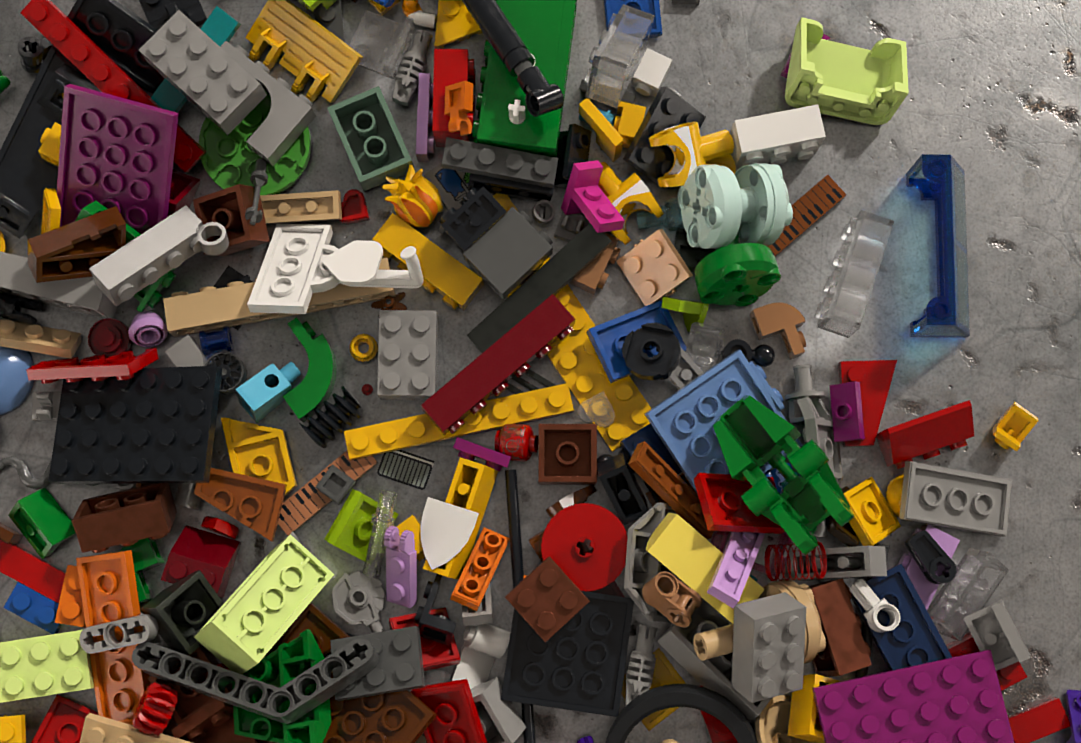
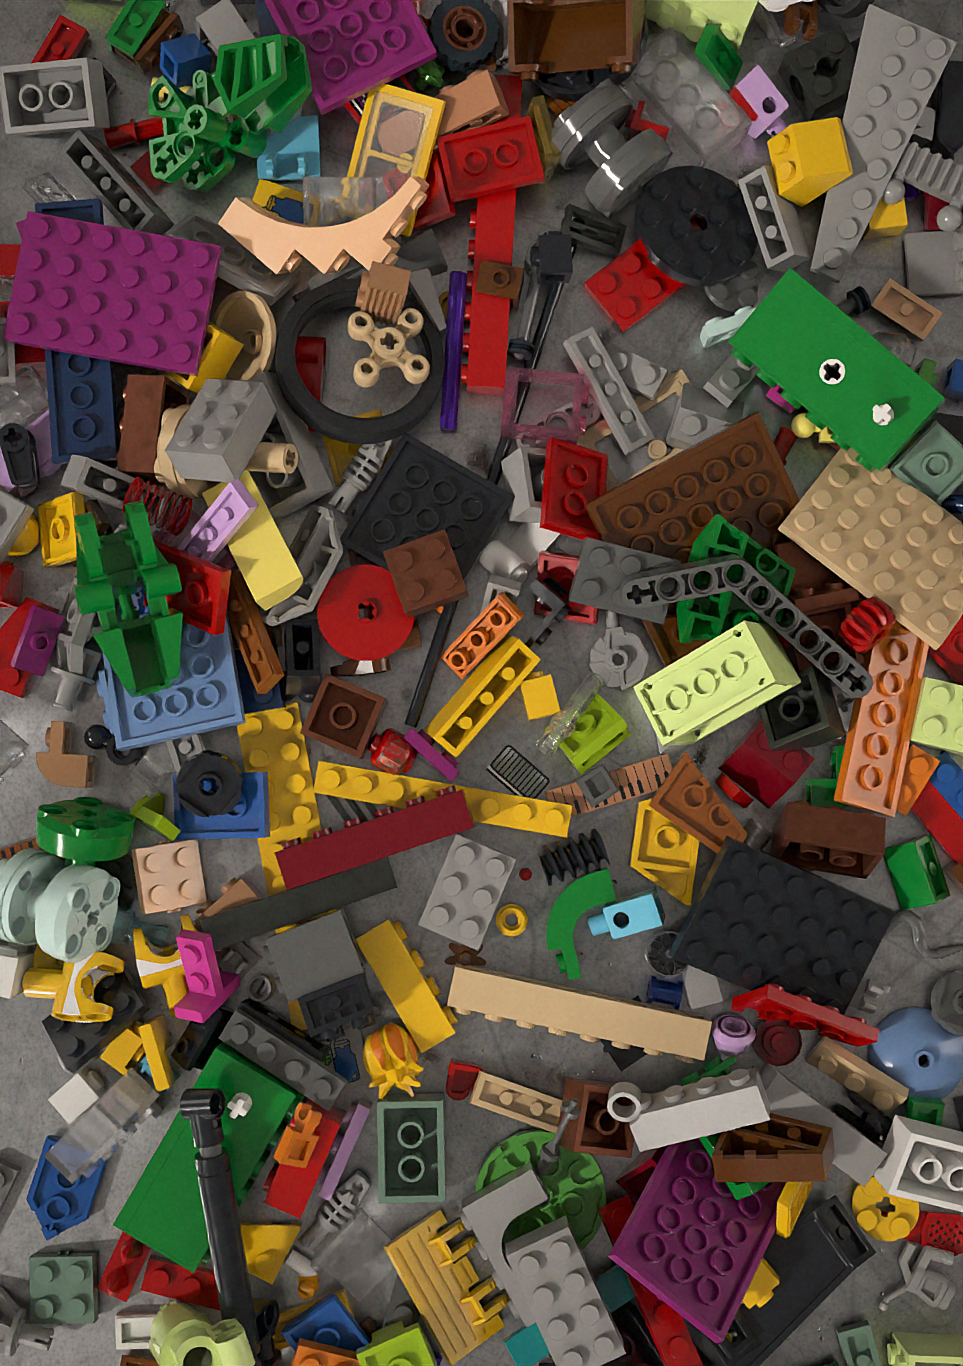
camera: 155 degrees left, 5 degrees up
light grey beam [79,614,159,654] -> none
white plate [247,223,423,314] -> none
lavender hinge [384,526,417,608] -> none
white sticker [420,497,479,570] -> none
clear tile [578,391,615,428] -> none
medium nougat piece [642,571,702,628] -> none
white axle [849,579,900,633] -> none

